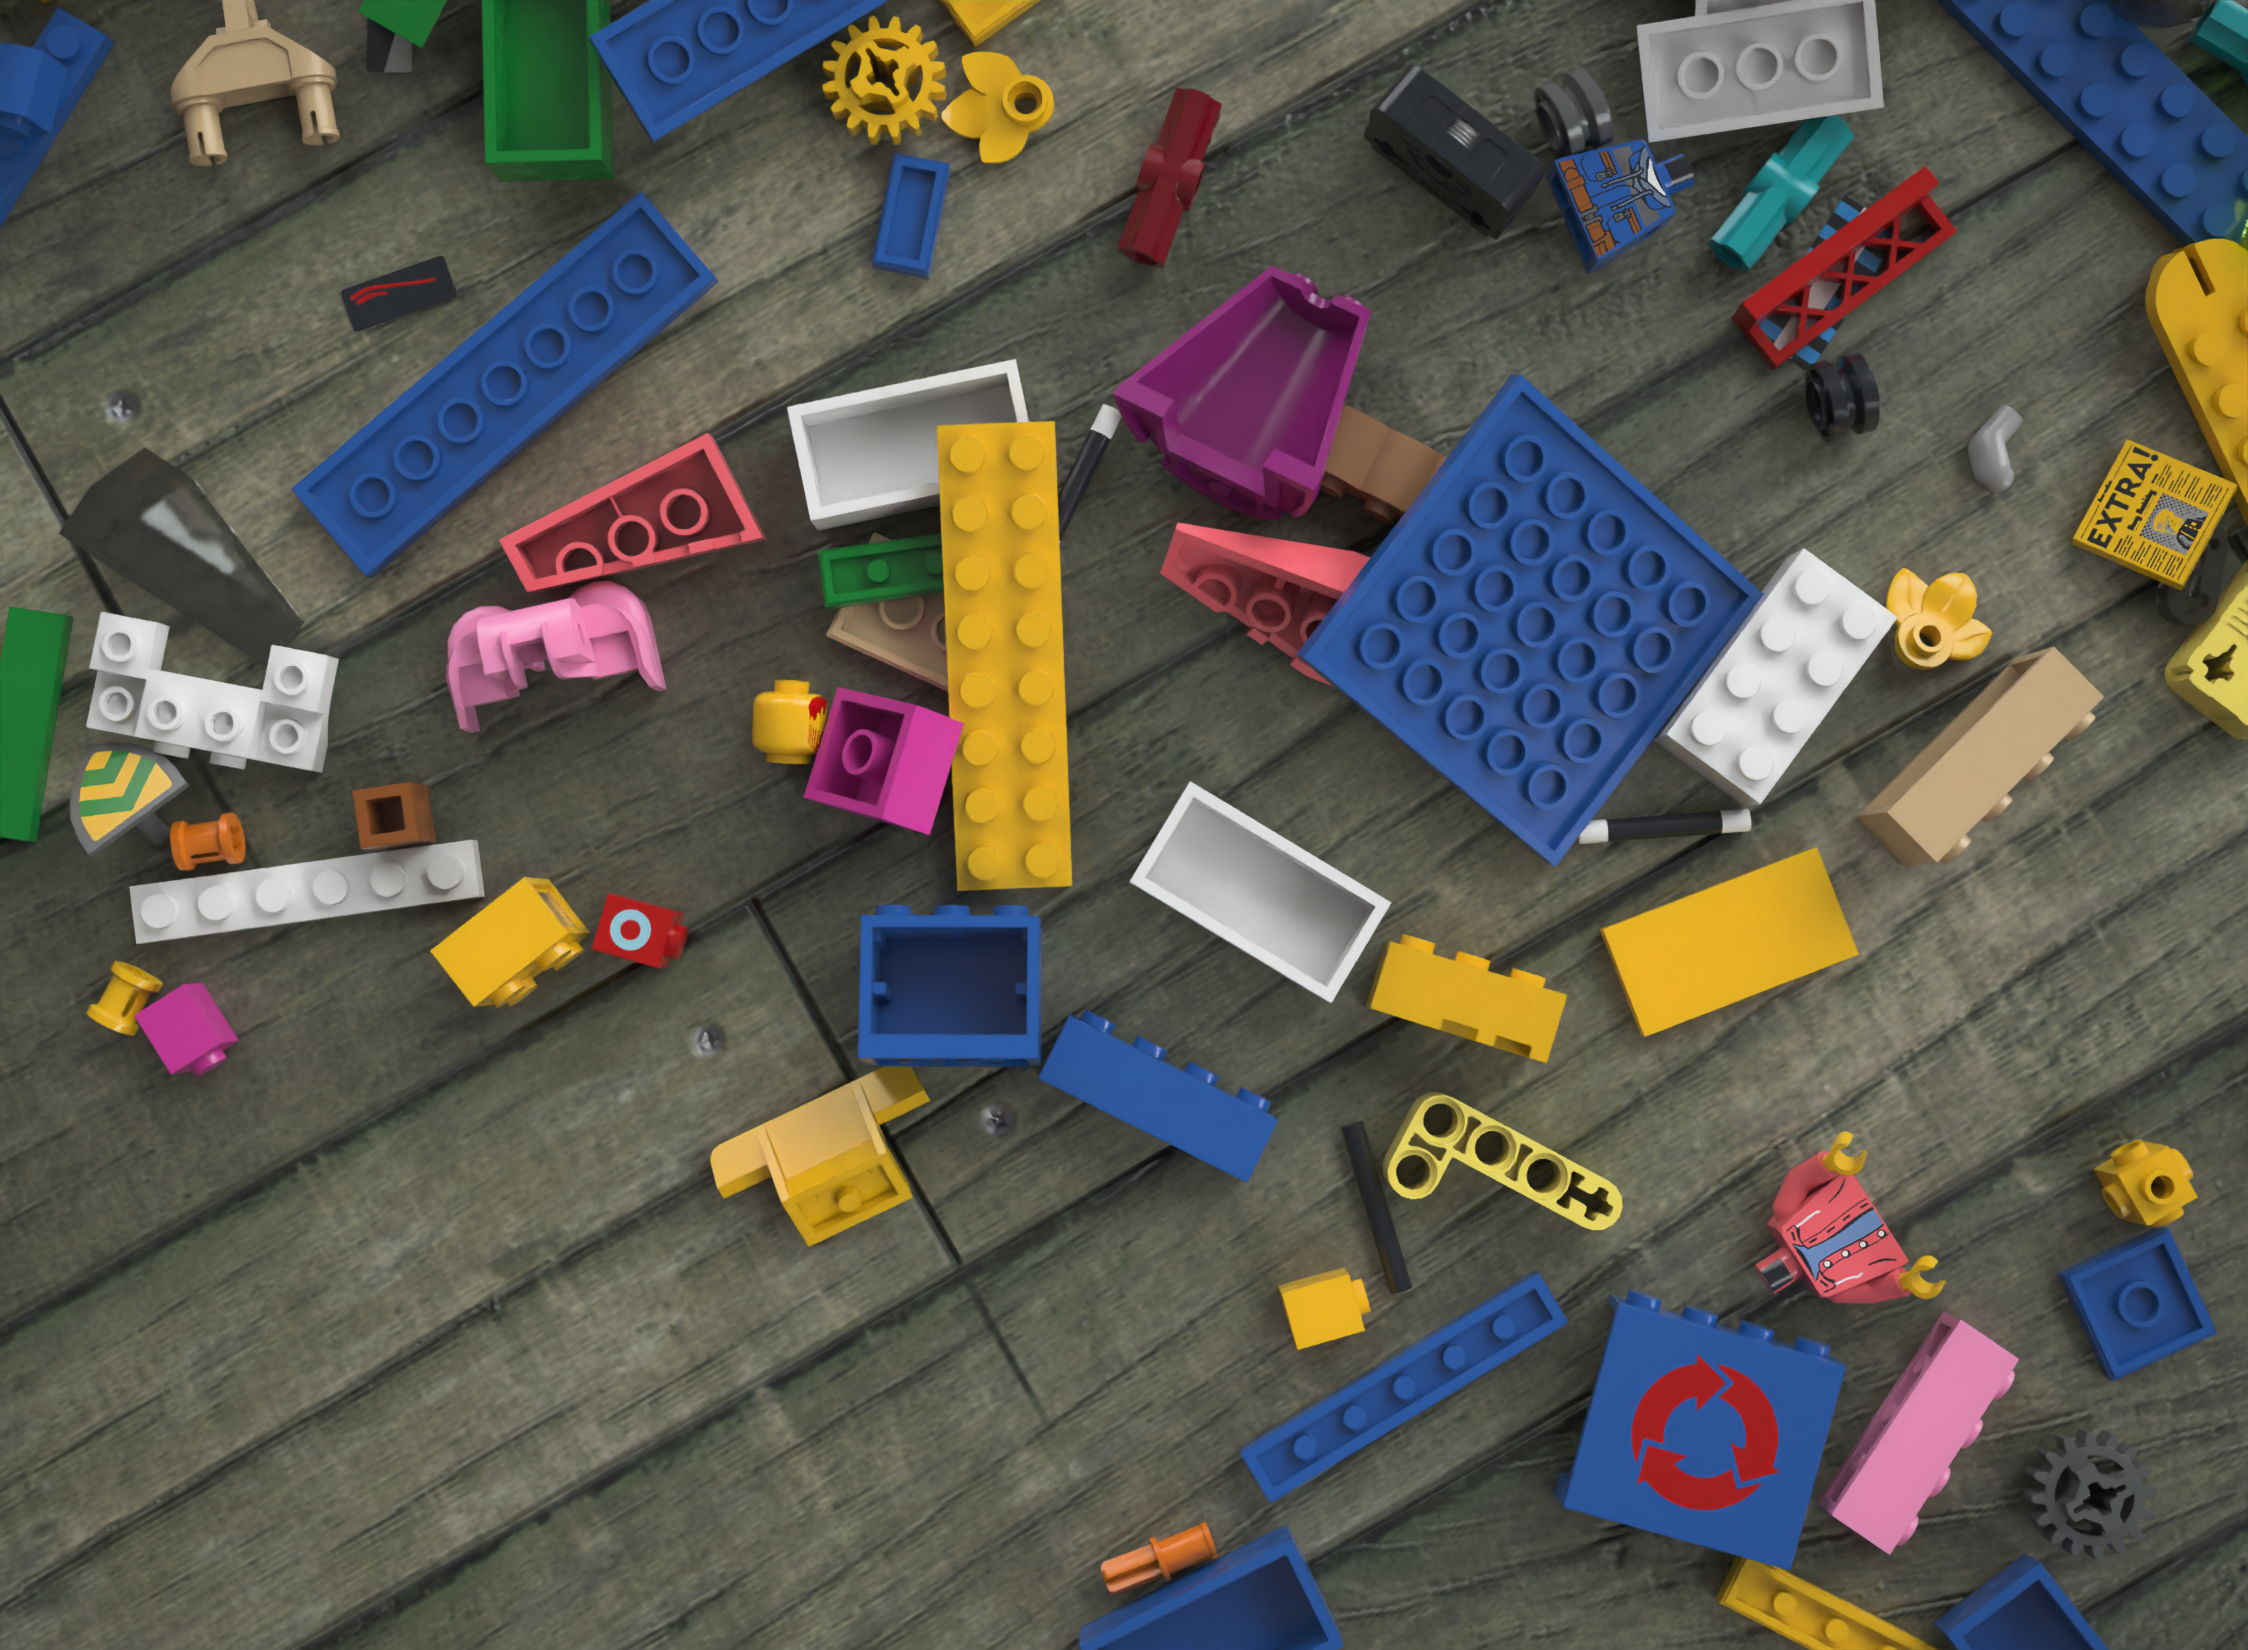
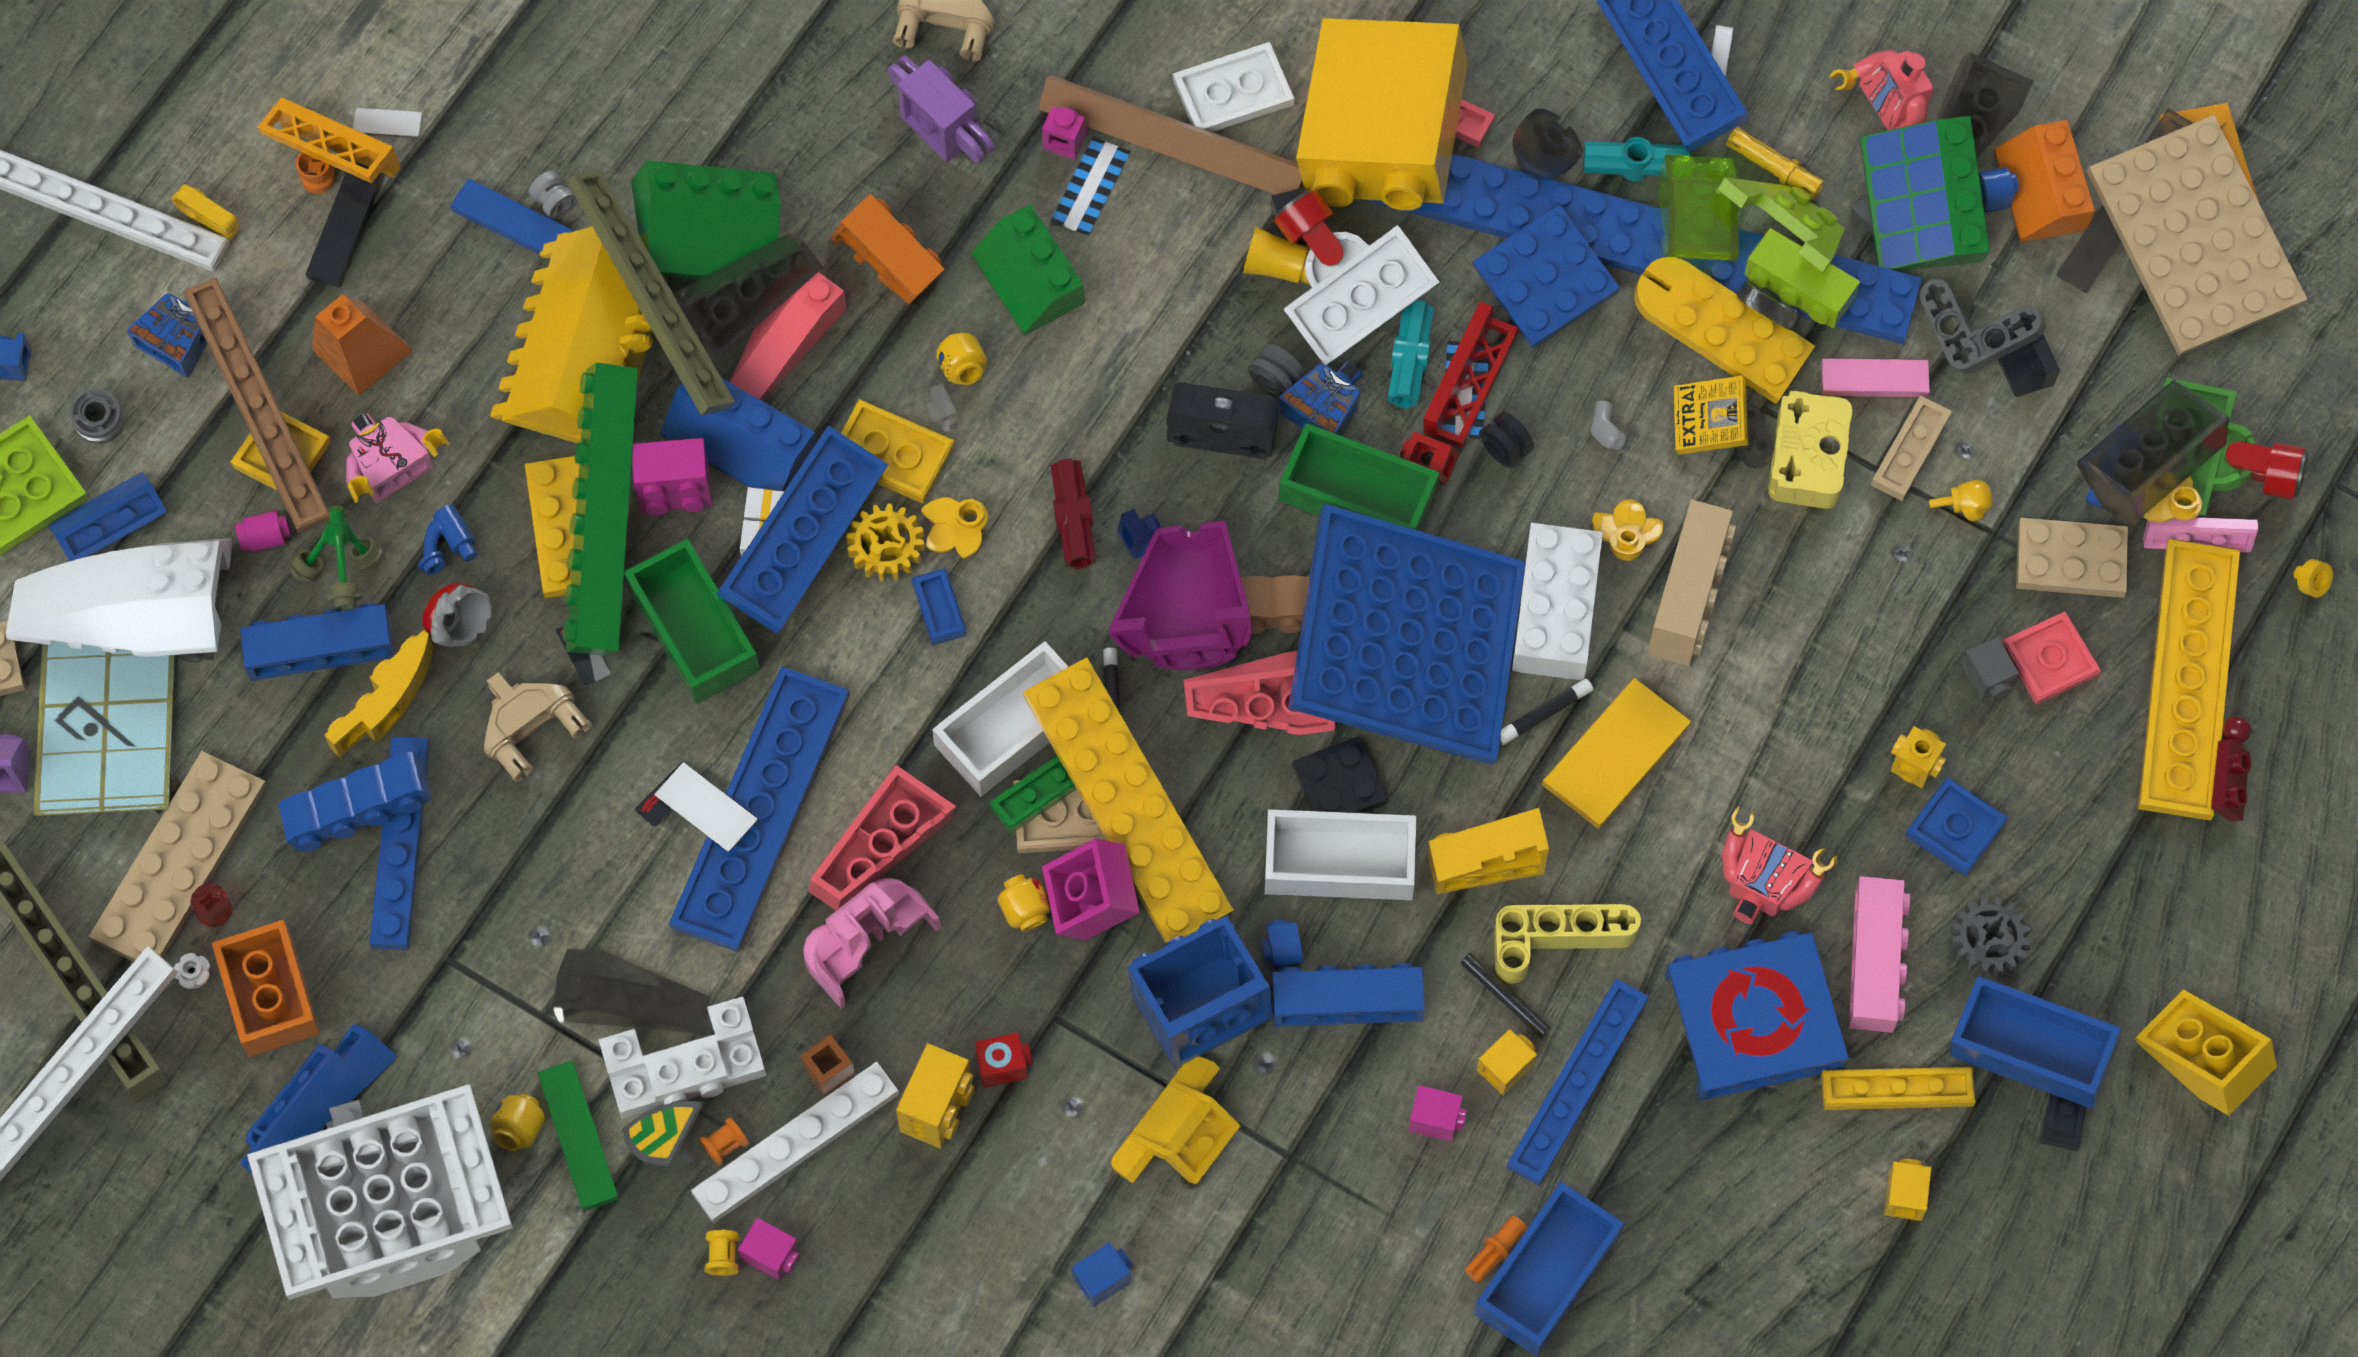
camera: 25 degrees left, 20 degrees down
none -> white sticker [654,762,758,852]
none -> blue brick [1072,1242,1133,1308]
none -> clear blue tile [1117,509,1161,559]
none -> blue plate [1261,920,1303,968]
none -> green piece [1278,423,1439,531]
none -> black plate [1292,736,1388,813]
none -> red brick [1400,432,1460,486]
none -> dark pink brick [1408,1085,1467,1142]
none -> blue plate [1472,204,1620,349]

